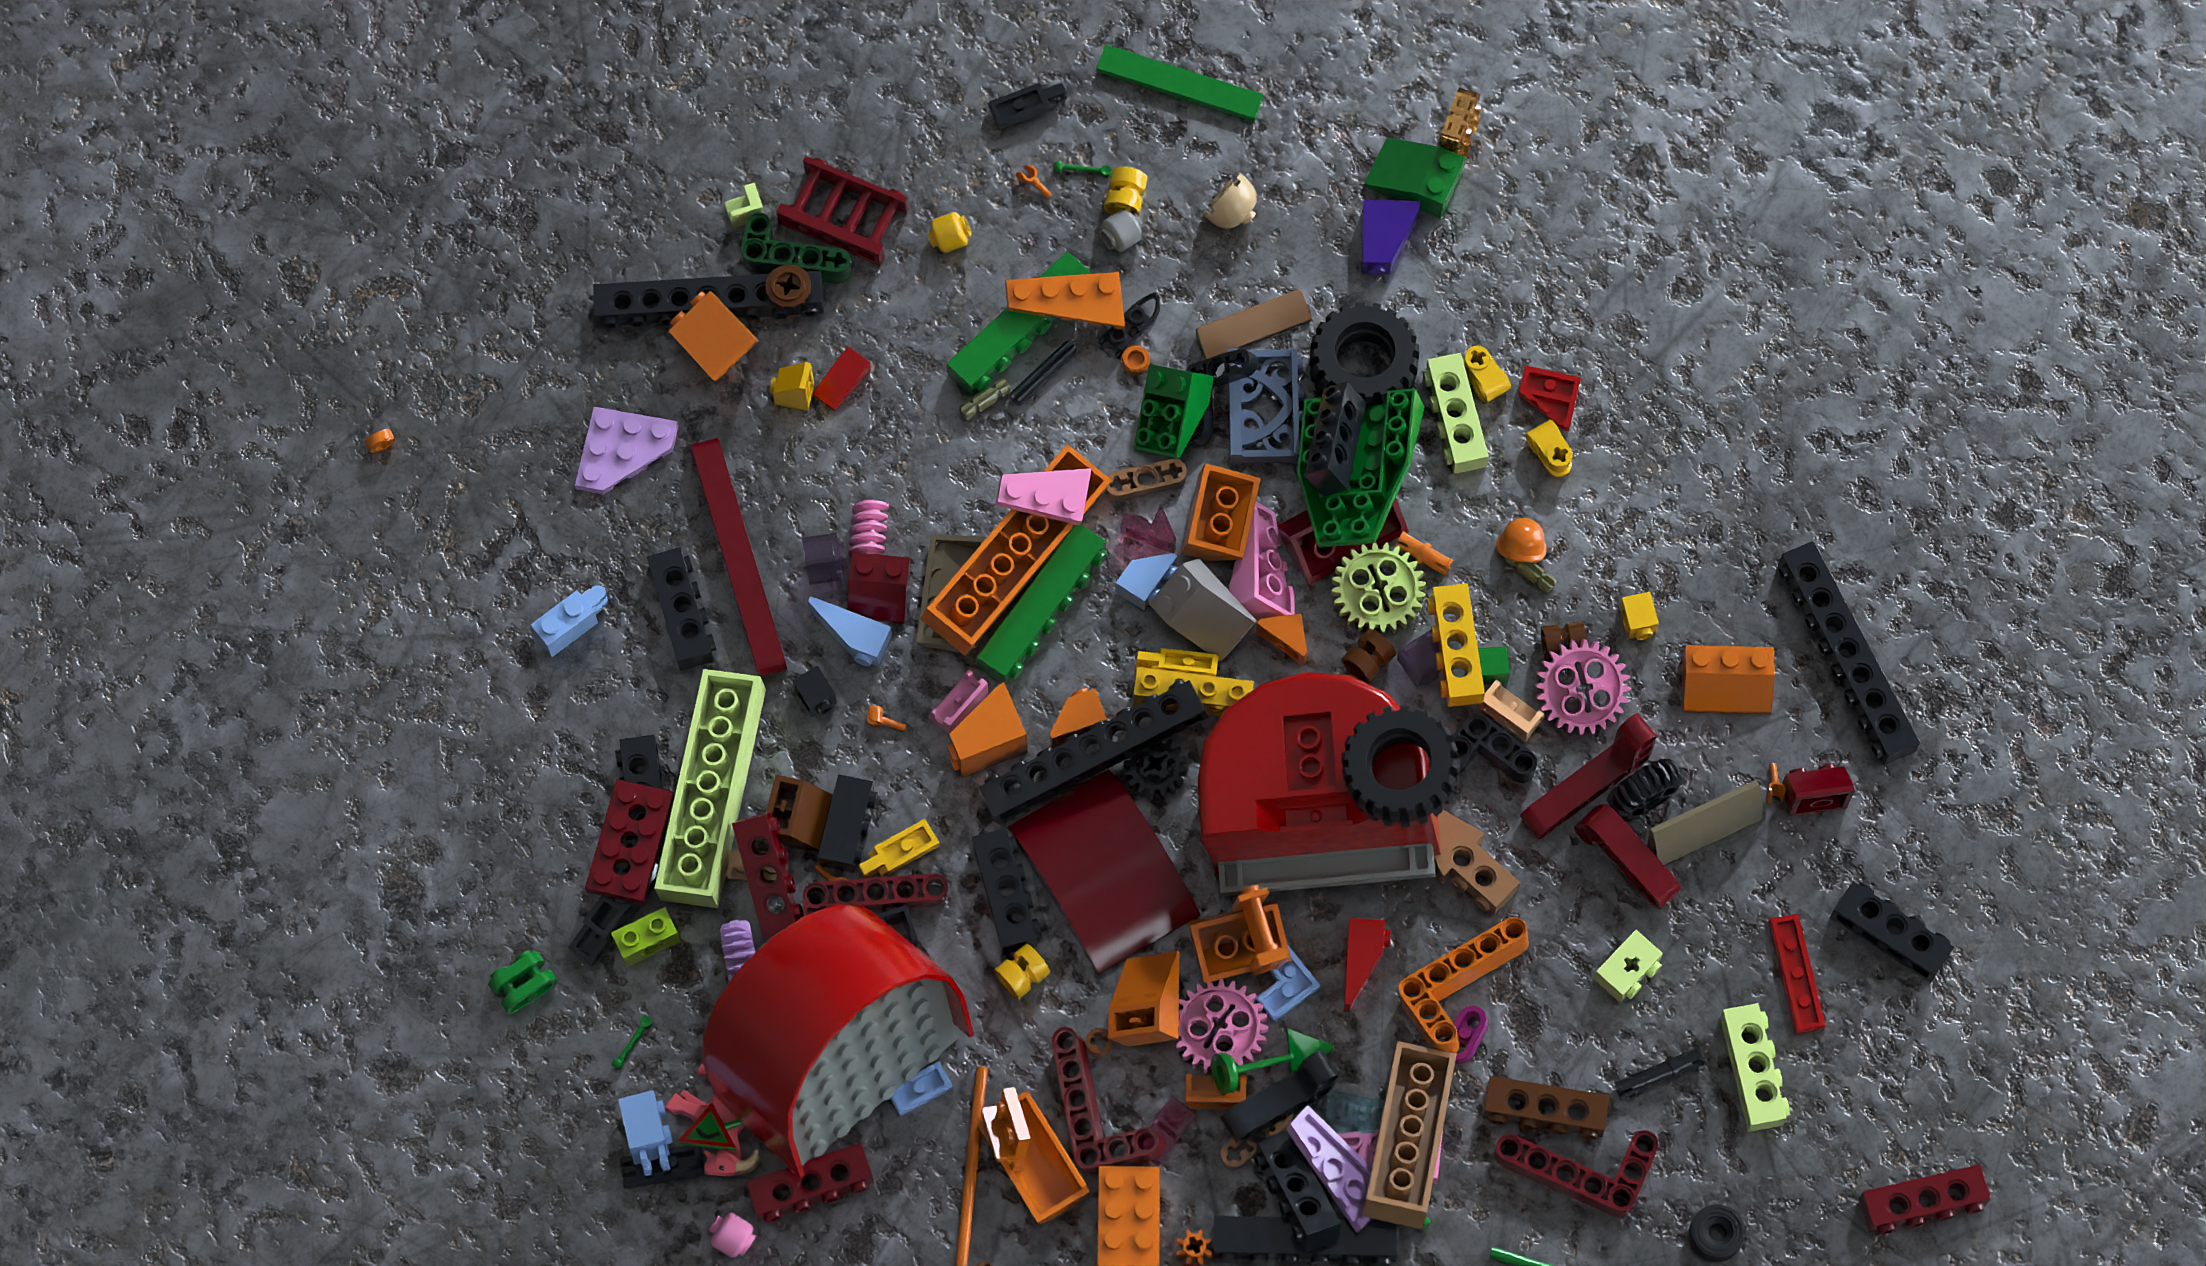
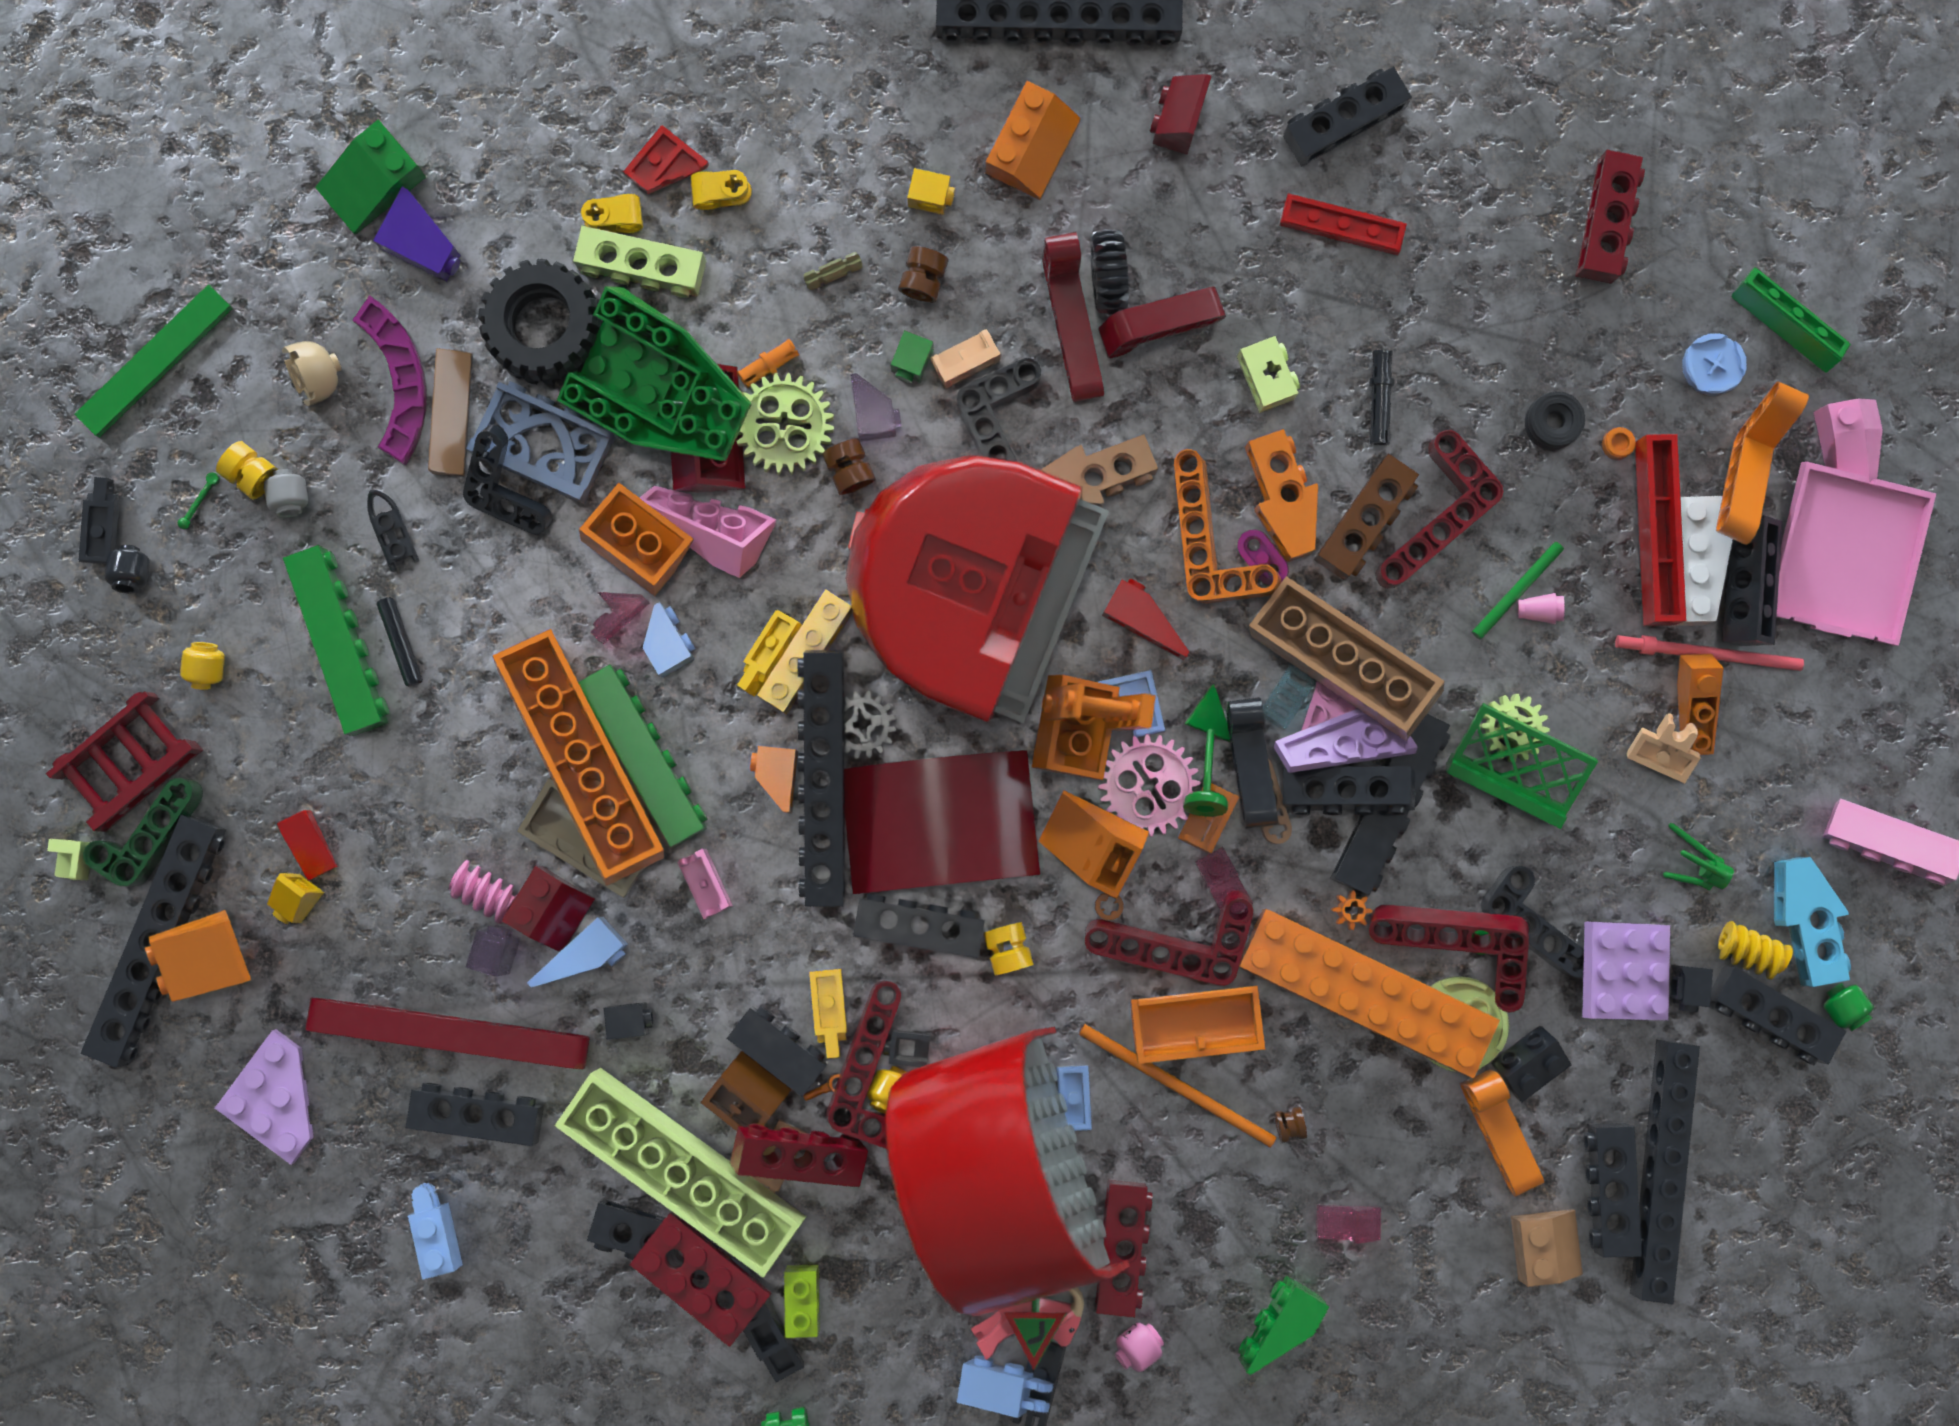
camera: 70 degrees left, 15 degrees up
orange tile [365,429,395,453] -> none
green hinge [612,1016,652,1070] -> none
lavender gear [720,920,756,982] -> none
reddish brown gear [765,265,811,309] -> none
orange hand [867,705,906,732] -> none
orange slope [947,683,1028,778] -> none
olive axle [959,378,1011,420] -> none
orange bracket [981,1087,1031,1162] -> none
bright pink wing [995,468,1092,525] -> none
orange wing [1005,272,1125,330] -> none
orange hand [1016,165,1052,198] -> none
medium nougat beam [1105,459,1187,501] -> none
orange tile [1121,346,1150,376] -> none
green slope [1133,364,1214,458] -> none
light grey slope [1149,559,1257,662] -> none
orange slope [1256,613,1307,666] -> none
black brick [1304,381,1366,497] -> none
black tyre [1341,705,1461,828] -> none
yellow brick [1427,583,1485,707] -> none
clear orange piece [1439,87,1483,158] -> none
orange helmet [1496,518,1546,563] -> none
bright pink gear [1534,639,1631,735] -> none
dark tan slope [1646,780,1763,865] -> none
yellowish green brick [1720,1003,1790,1132] -> none
orange hand [1766,763,1786,804] -> none
none -> black head [104,545,150,594]
none -> magenta tile [352,295,427,465]
none -> orange brick [1245,429,1318,563]

